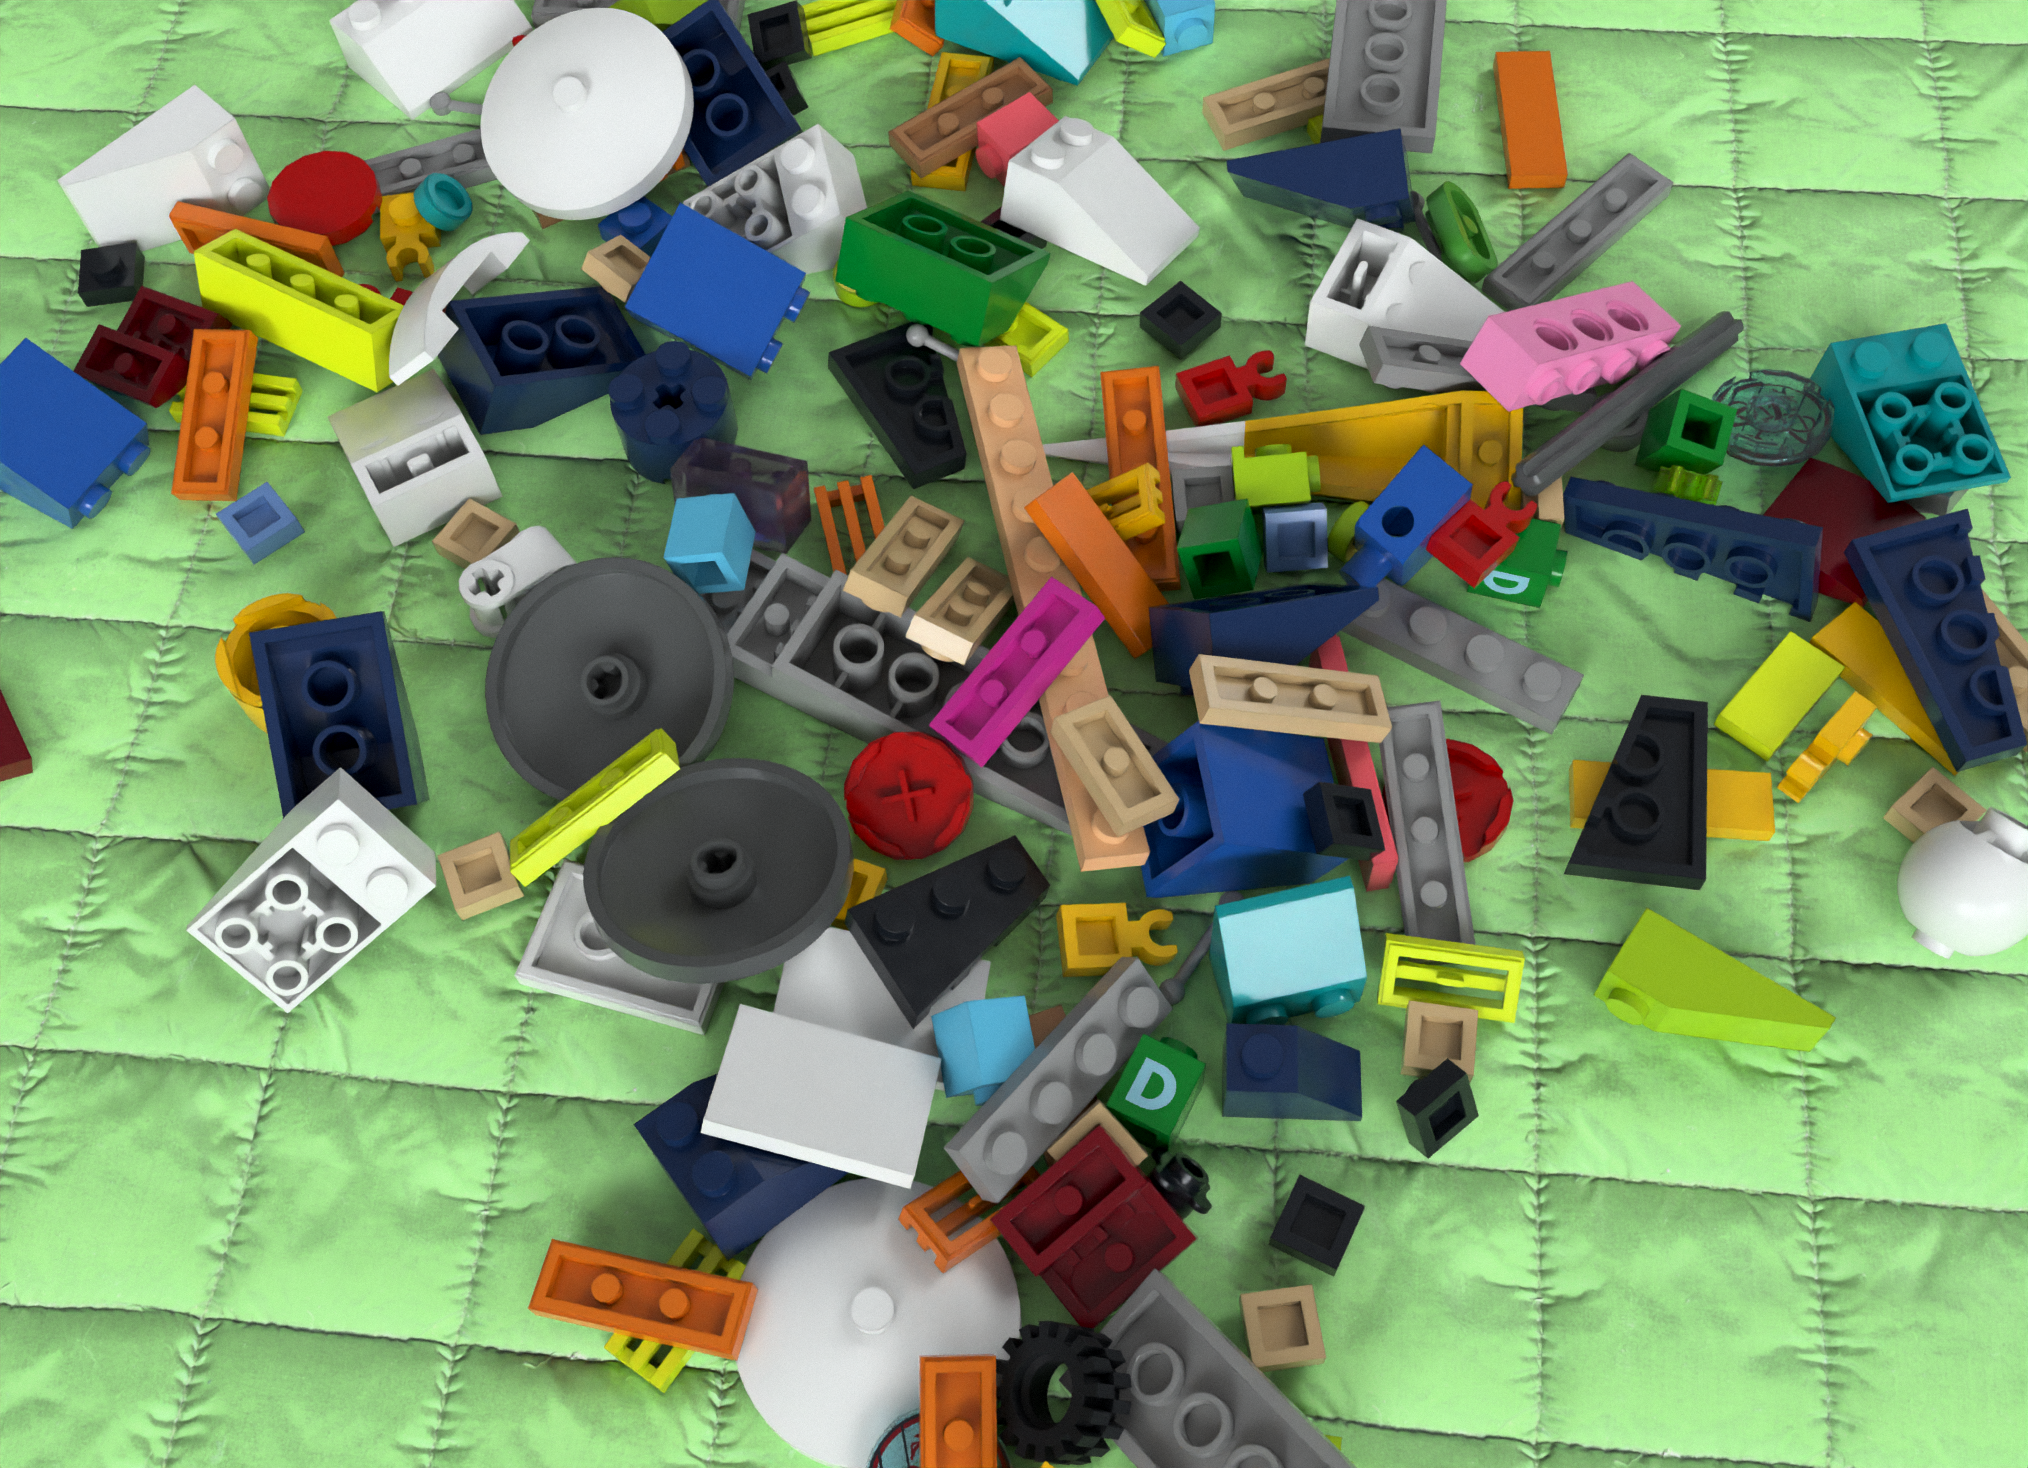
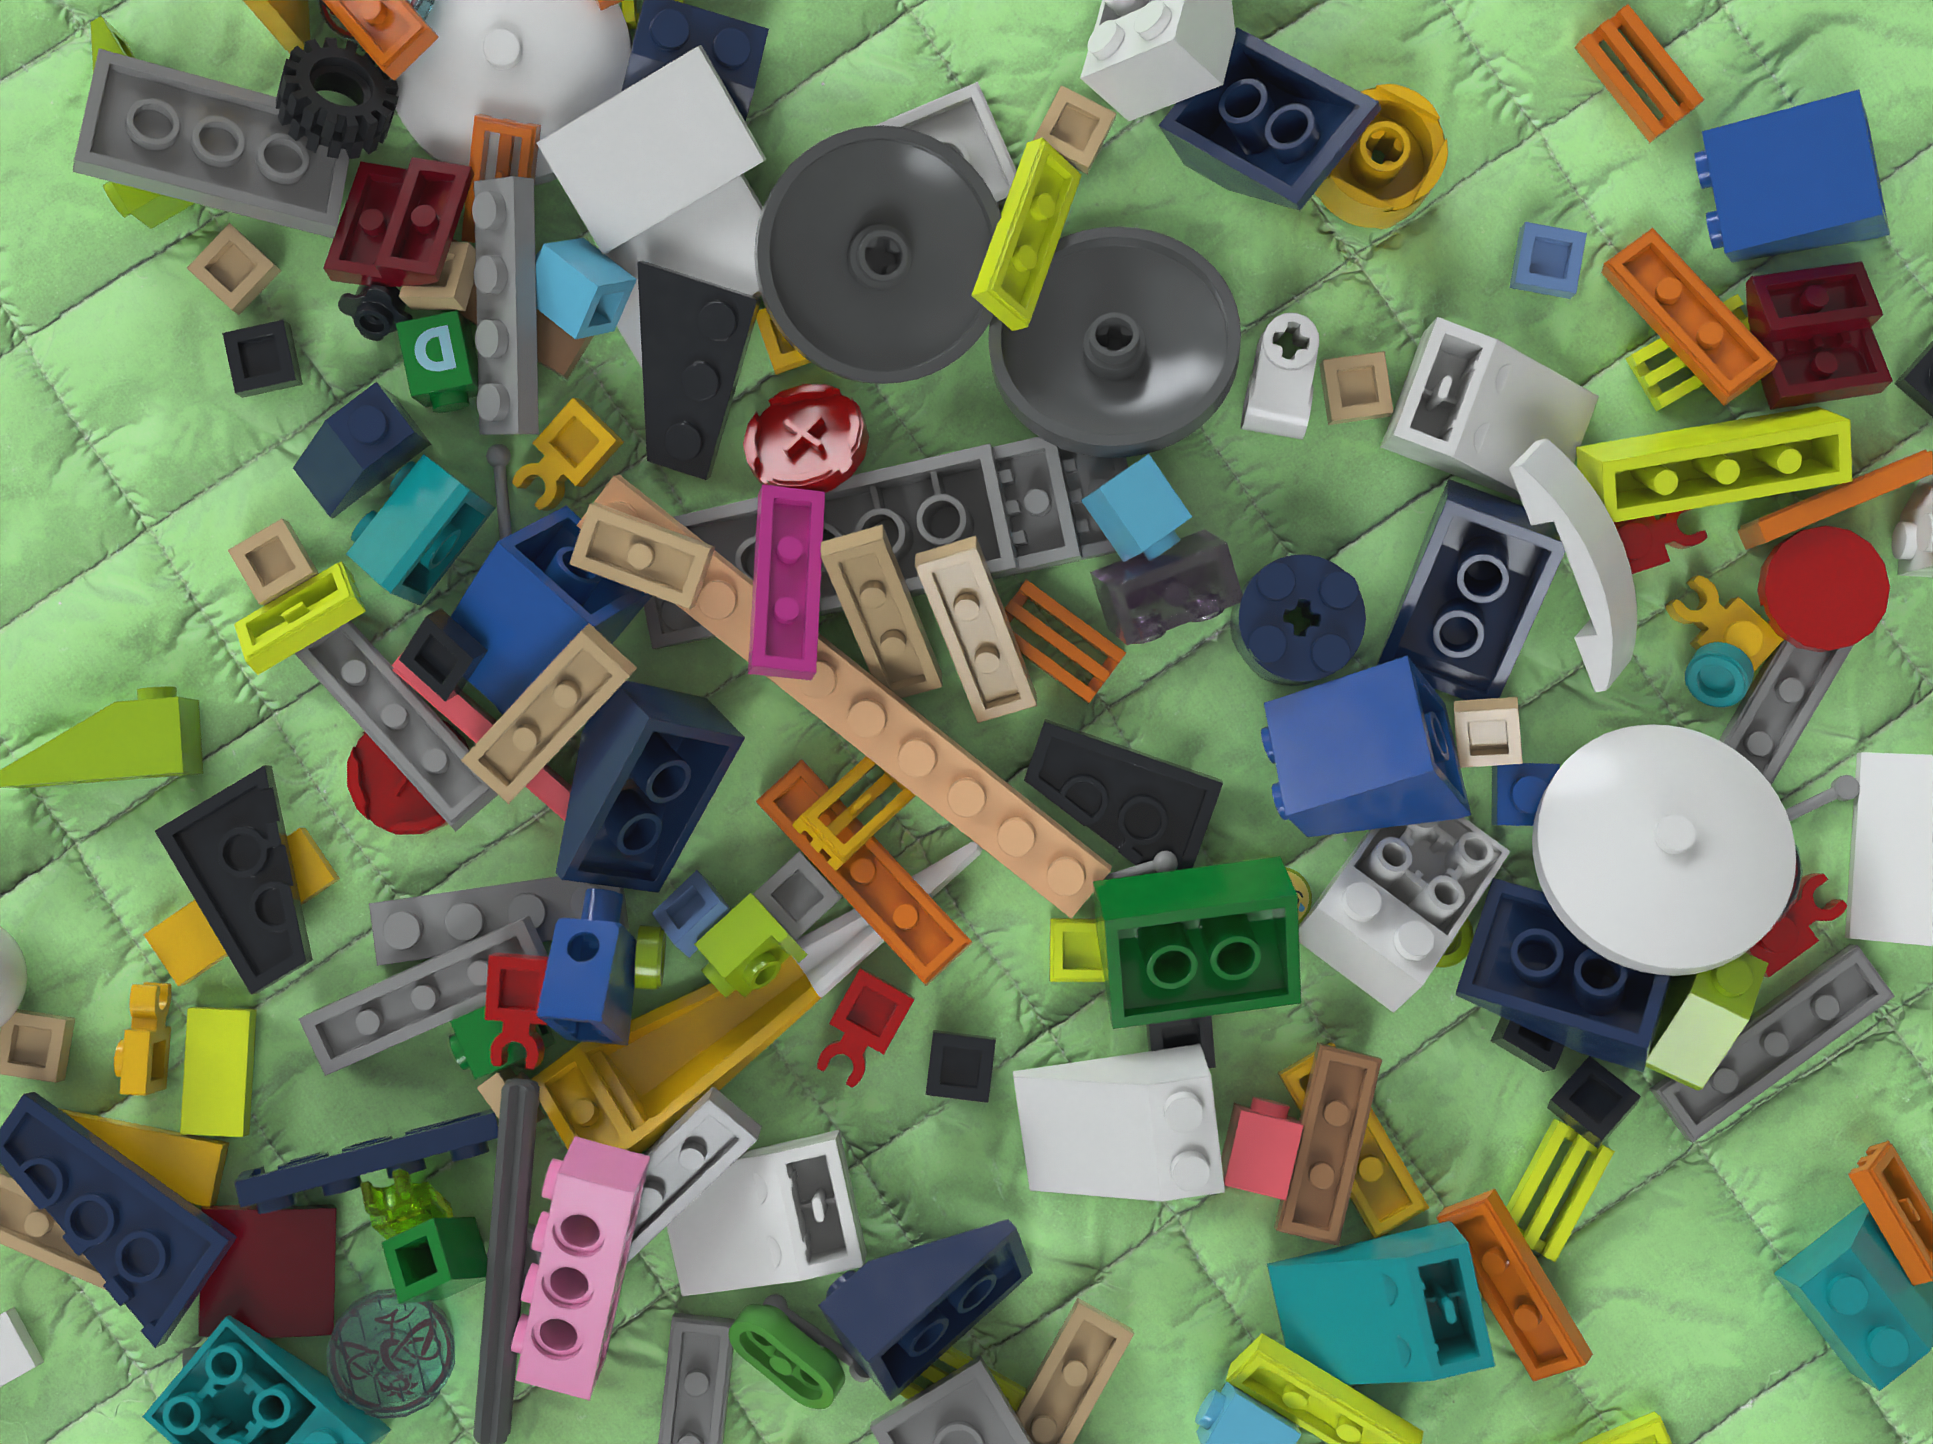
camera: 135 degrees right, 25 degrees up
orange tile [1024,472,1169,659] -> none
green brick [1177,498,1263,600] -> none
black plate [1396,1058,1479,1158] -> none
none -> light grey plate [299,916,548,1076]
none -> orange tile [1574,4,1704,143]

